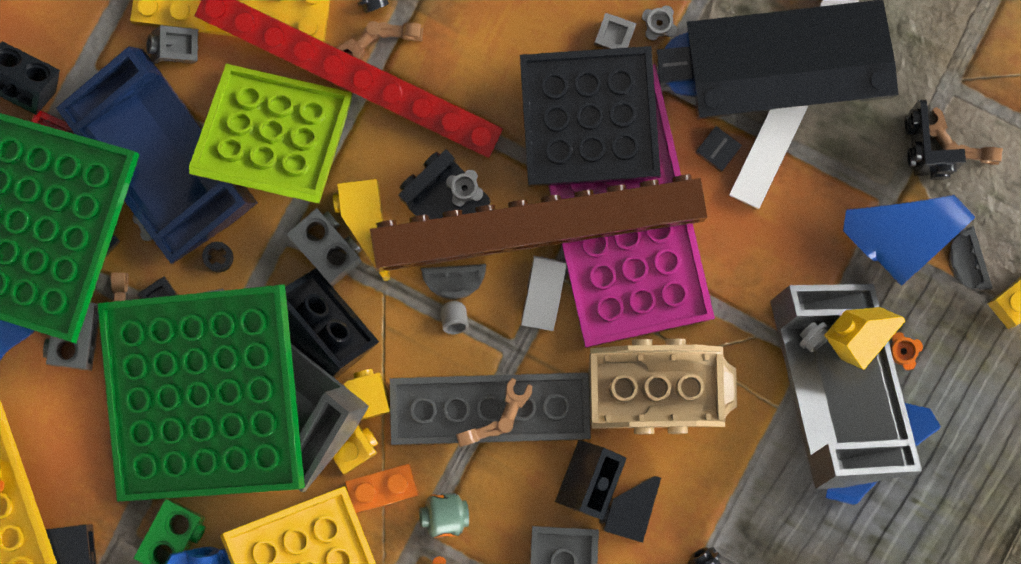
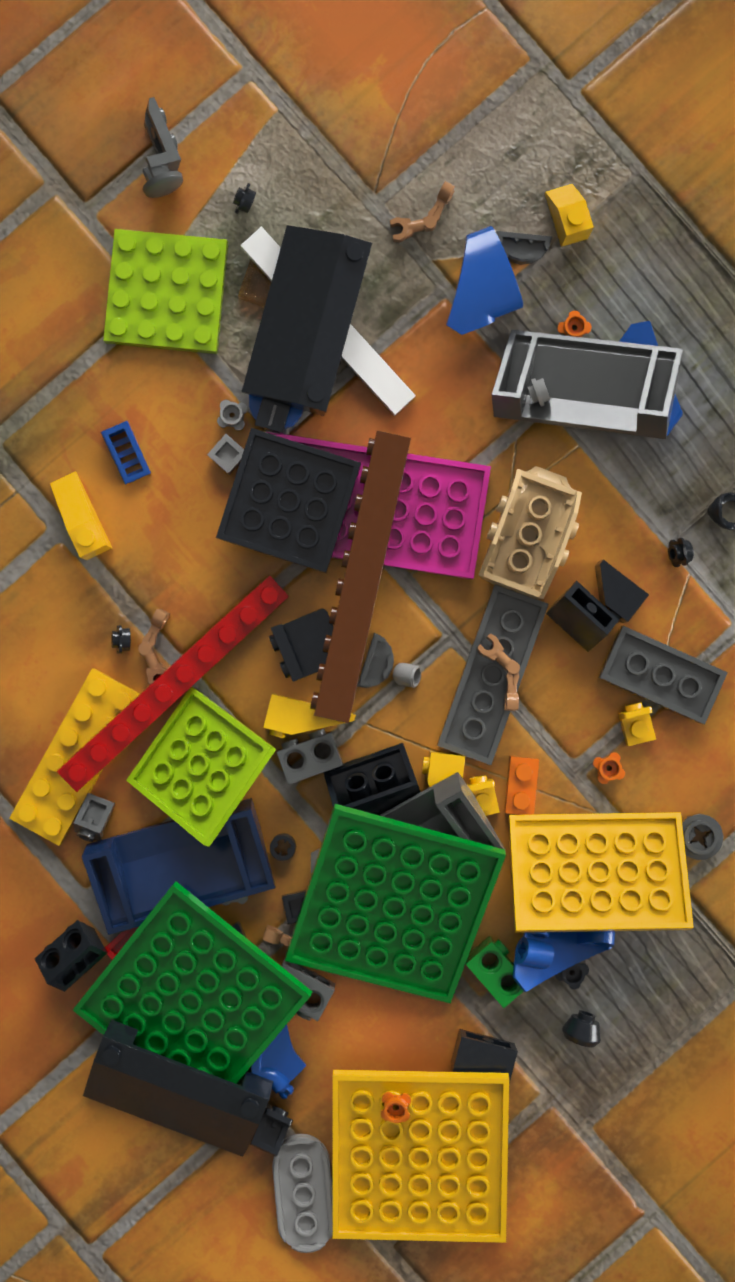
camera: 75 degrees left, 5 degrees up
sand green head [419,493,469,538] -> none
light grey plate [446,170,483,207] -> none
light grey slope [521,256,566,331] -> none
black tile [696,126,742,172] -> none
yellow slope [824,307,905,370] -> none
black bracket [904,99,966,180] -> none

